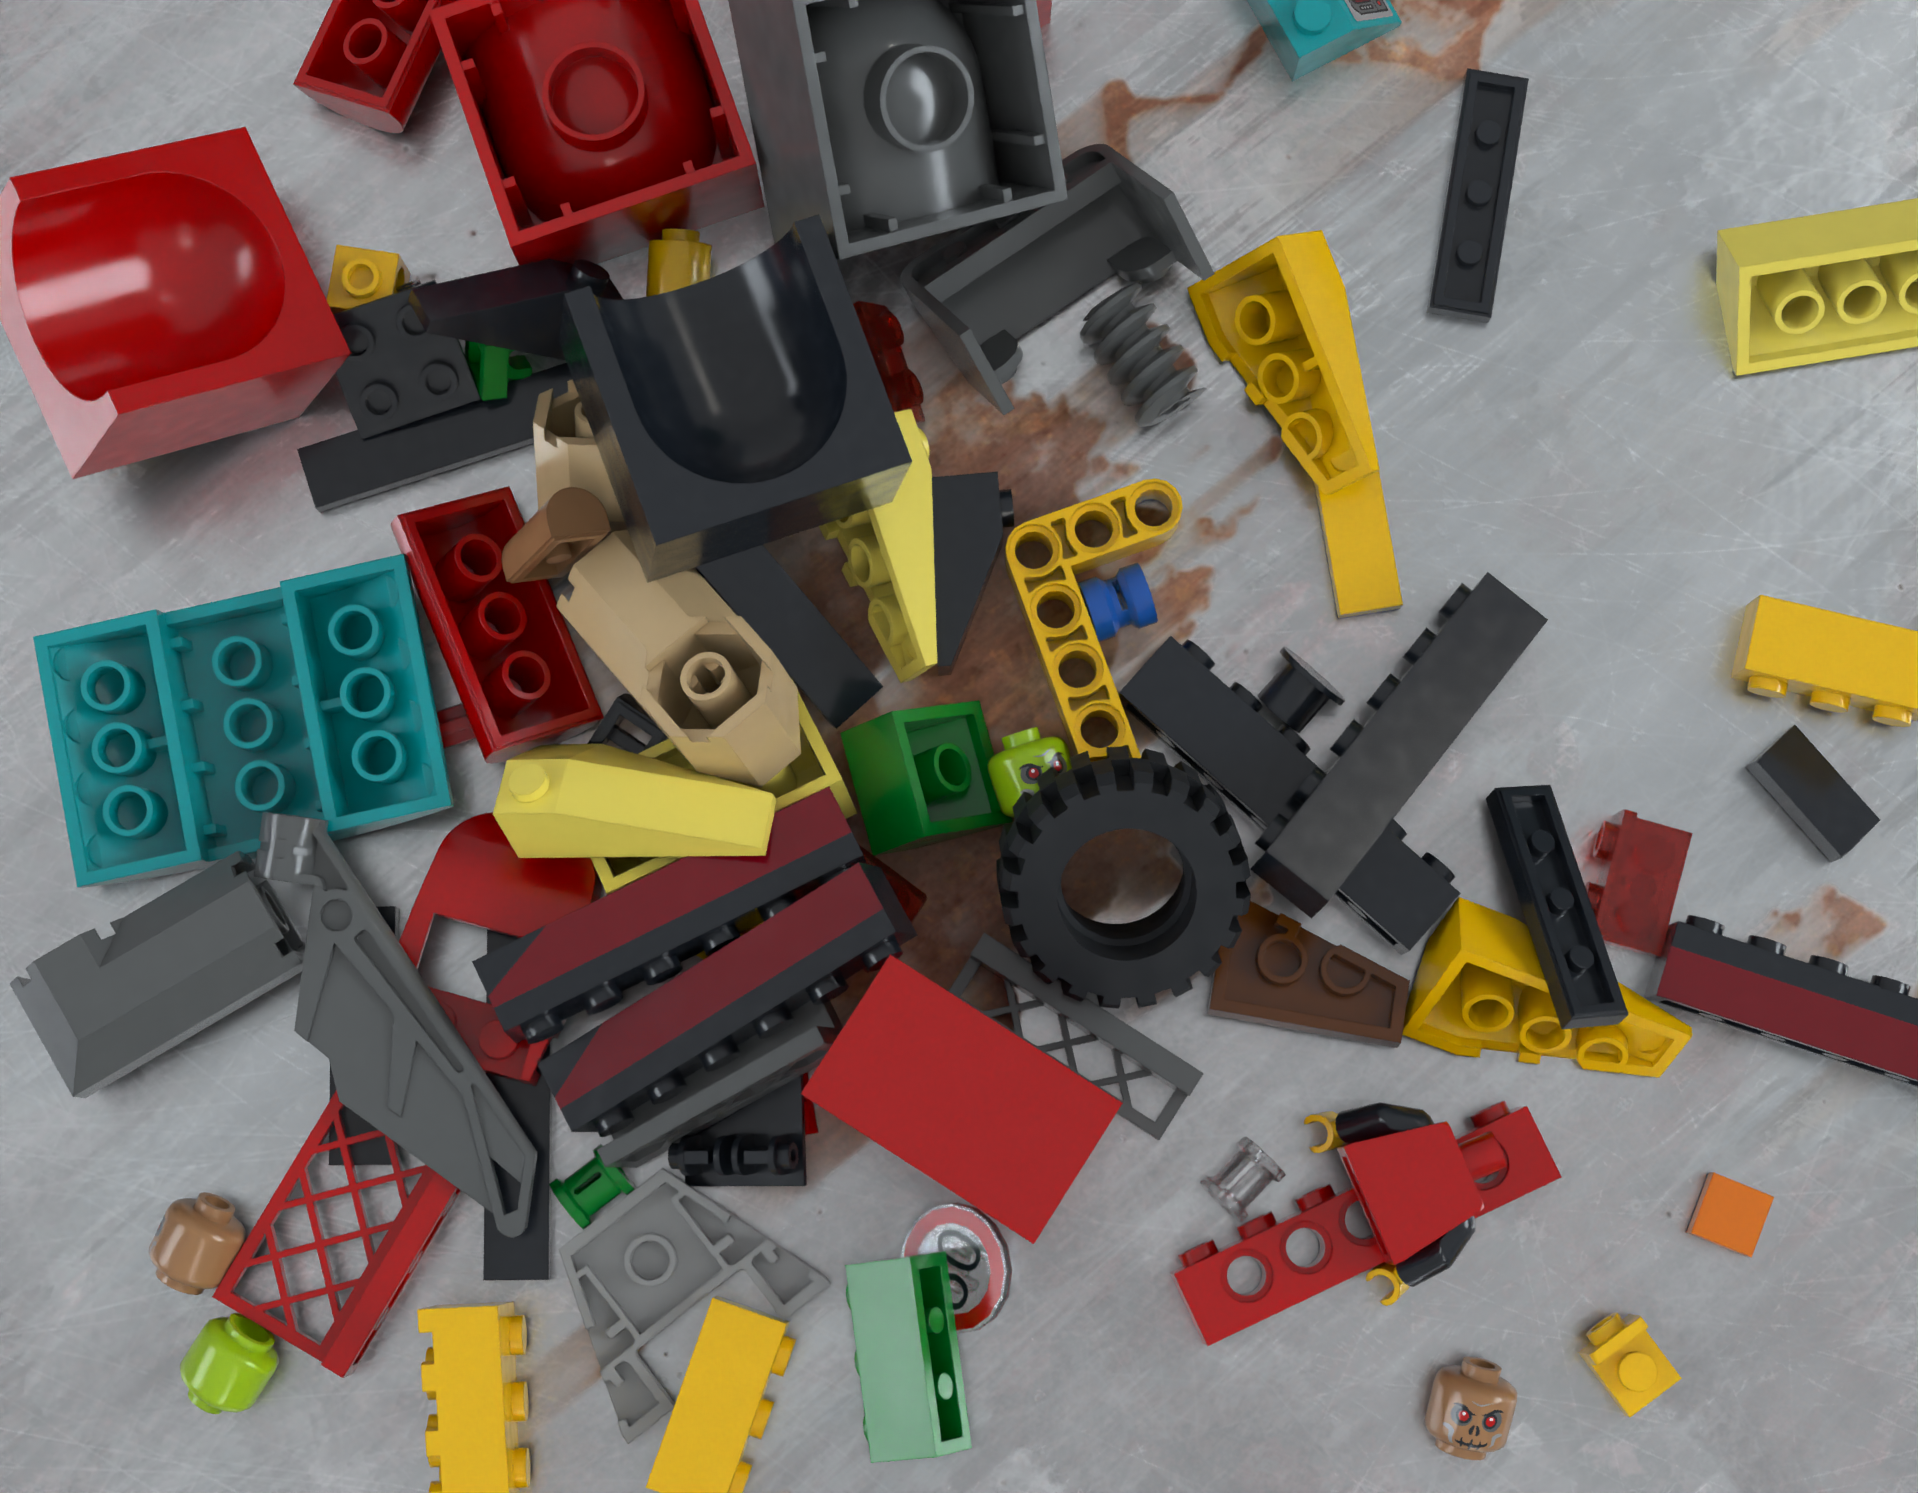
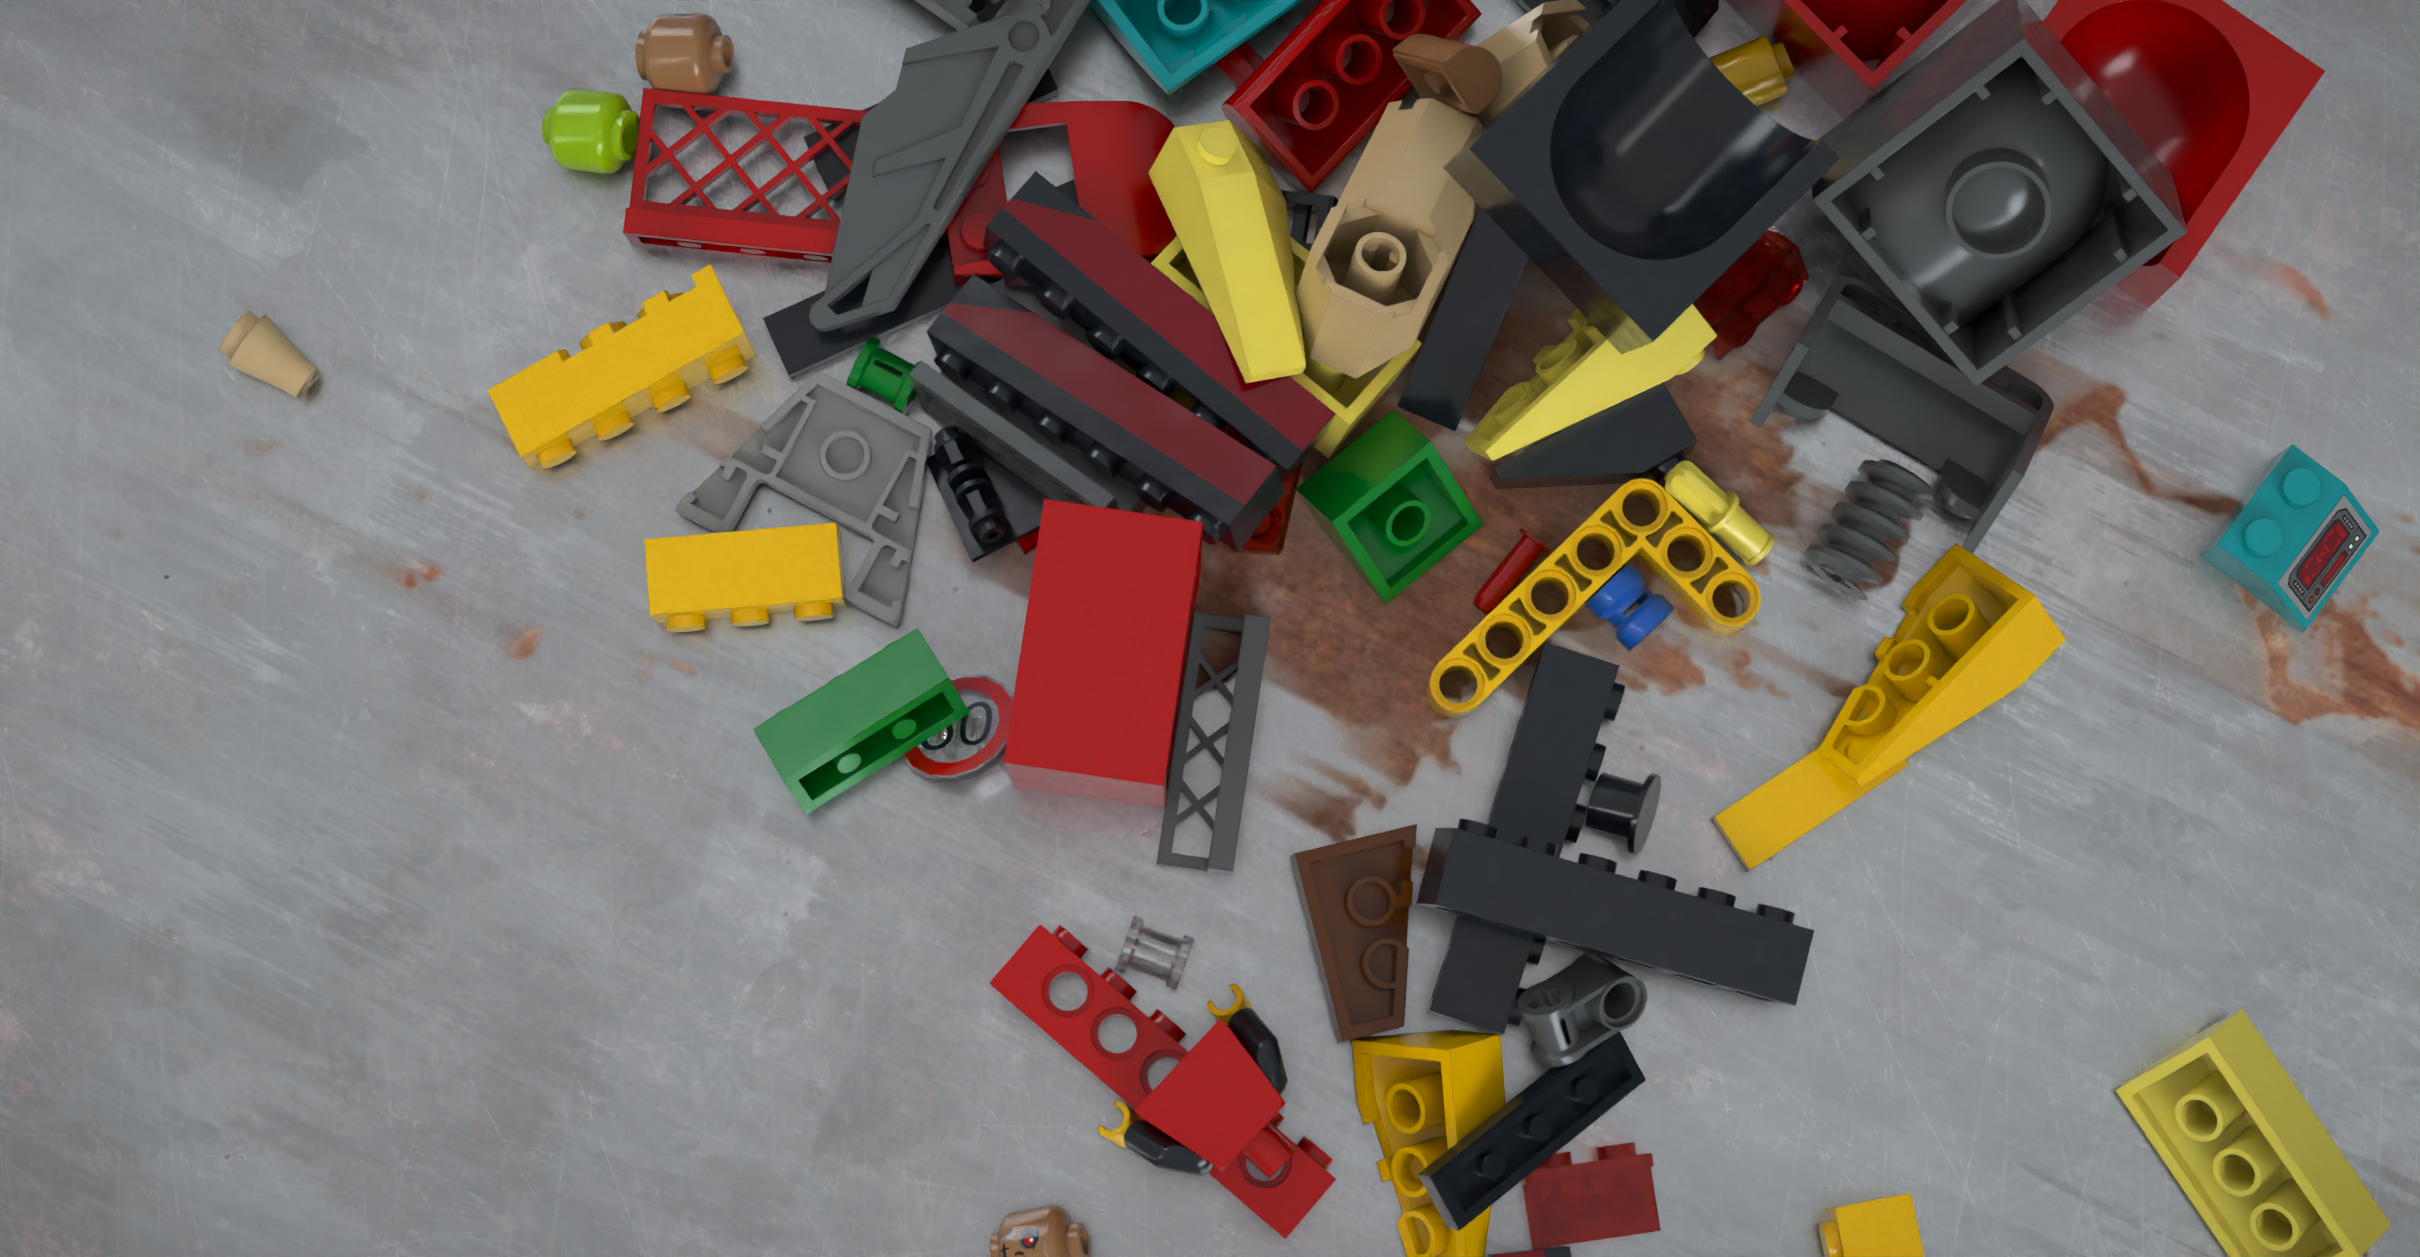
camera: 65 degrees right, 0 degrees up
lime head [987,727,1072,818] -> none
black tyre [996,746,1251,1009] -> none
black tile [1426,68,1529,323] -> none
none -> red piece [1473,528,1550,614]
none -> dark grey piece [1517,953,1647,1067]
none -> light yellow axle [1664,460,1775,566]

